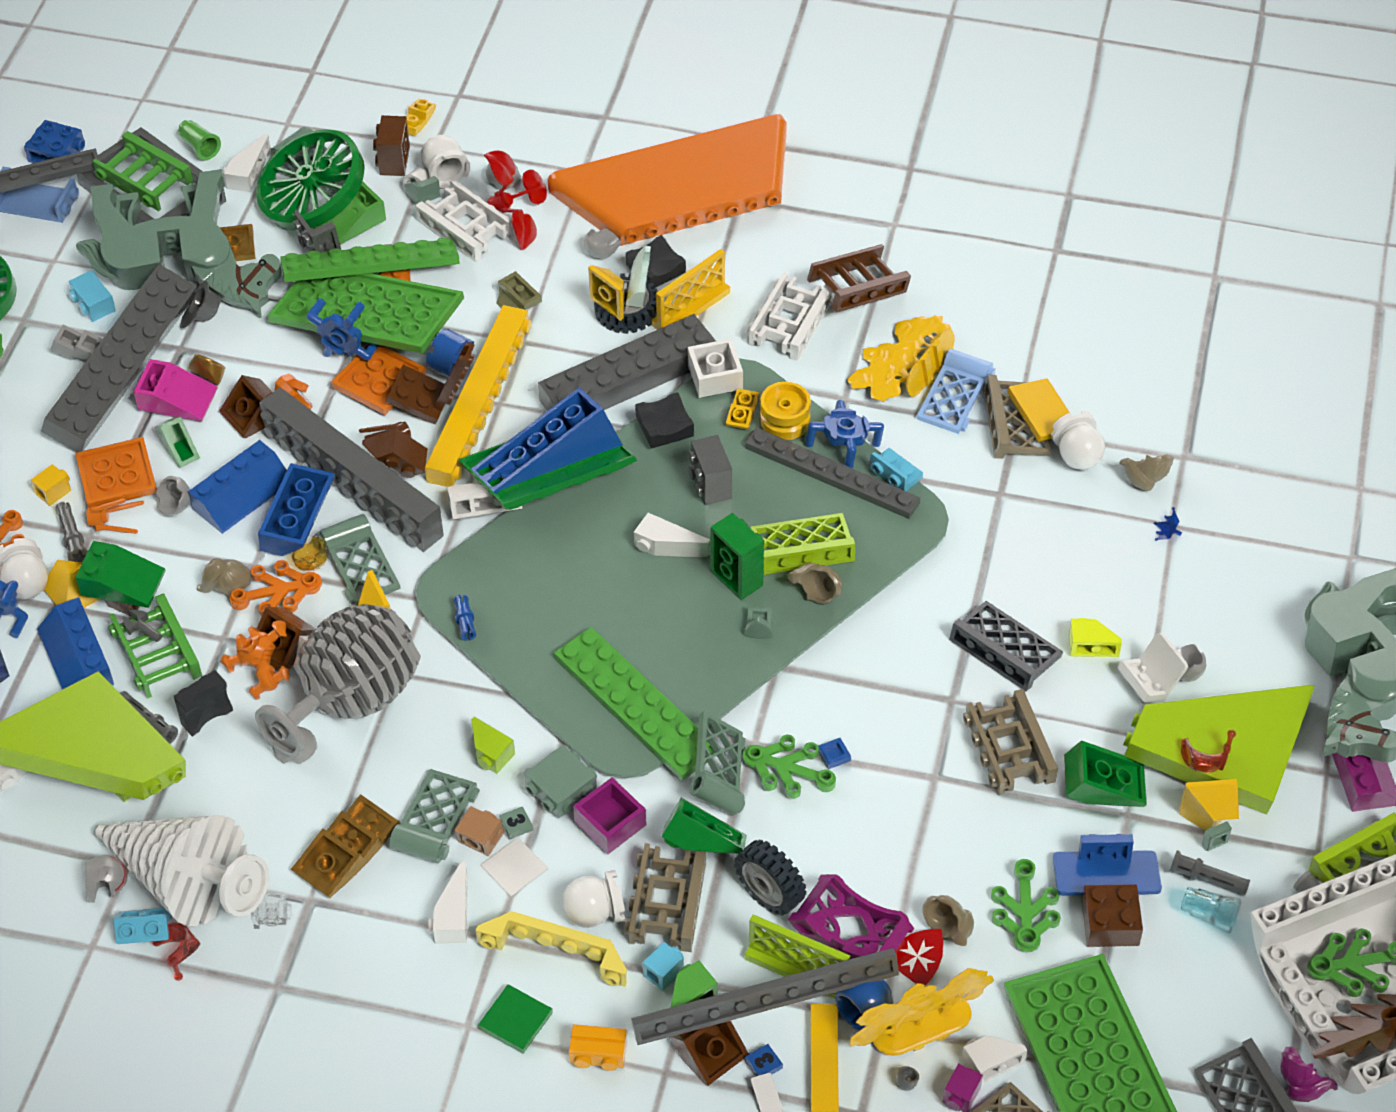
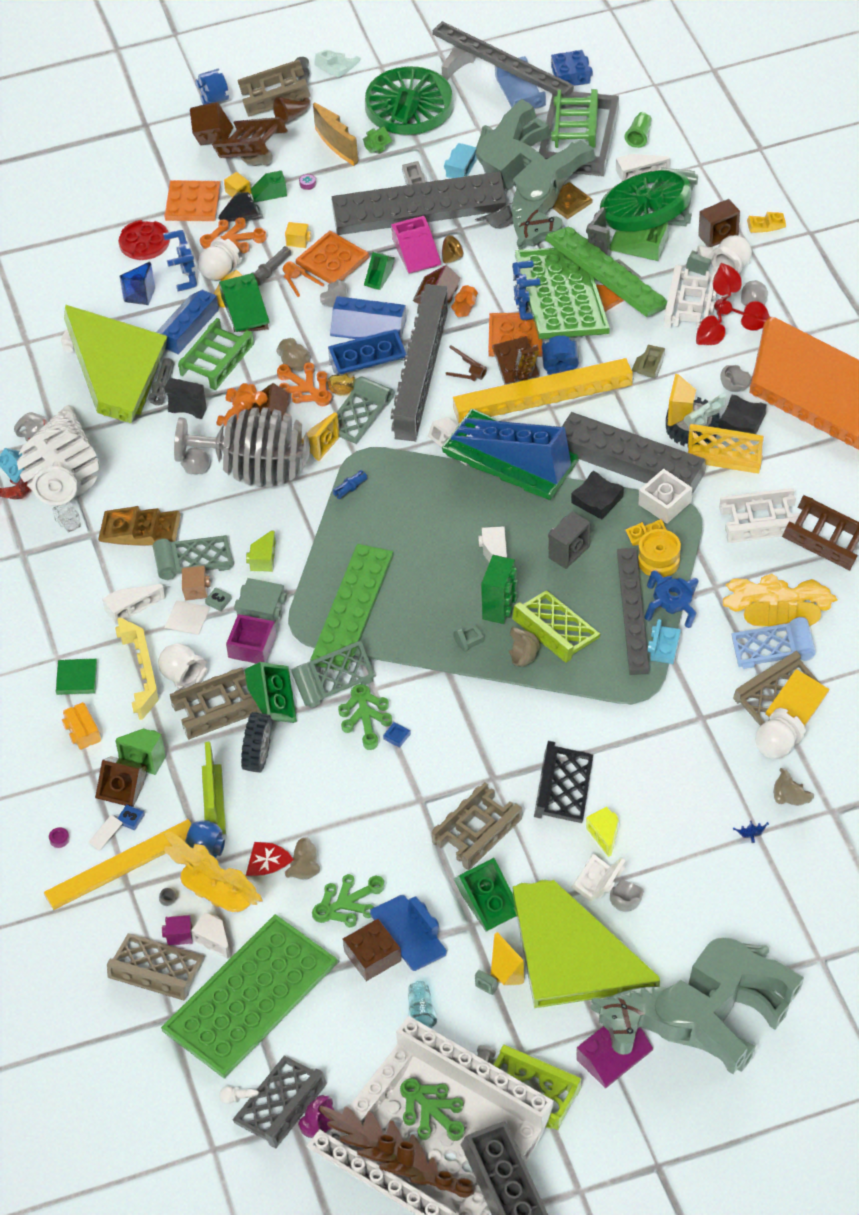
camera: 60 degrees right, 0 degrees up
dark grey bar [123,610,162,642] -> none
reddish brown slope [362,428,428,478] -> none
dark grey plate [631,948,899,1046] -> none
medium azure brick [643,942,684,991] -> none
magenta fence [788,874,915,962] -> none
dark grey pin [1169,850,1250,896] -> none
clear red helmet [1181,730,1236,773] -> none

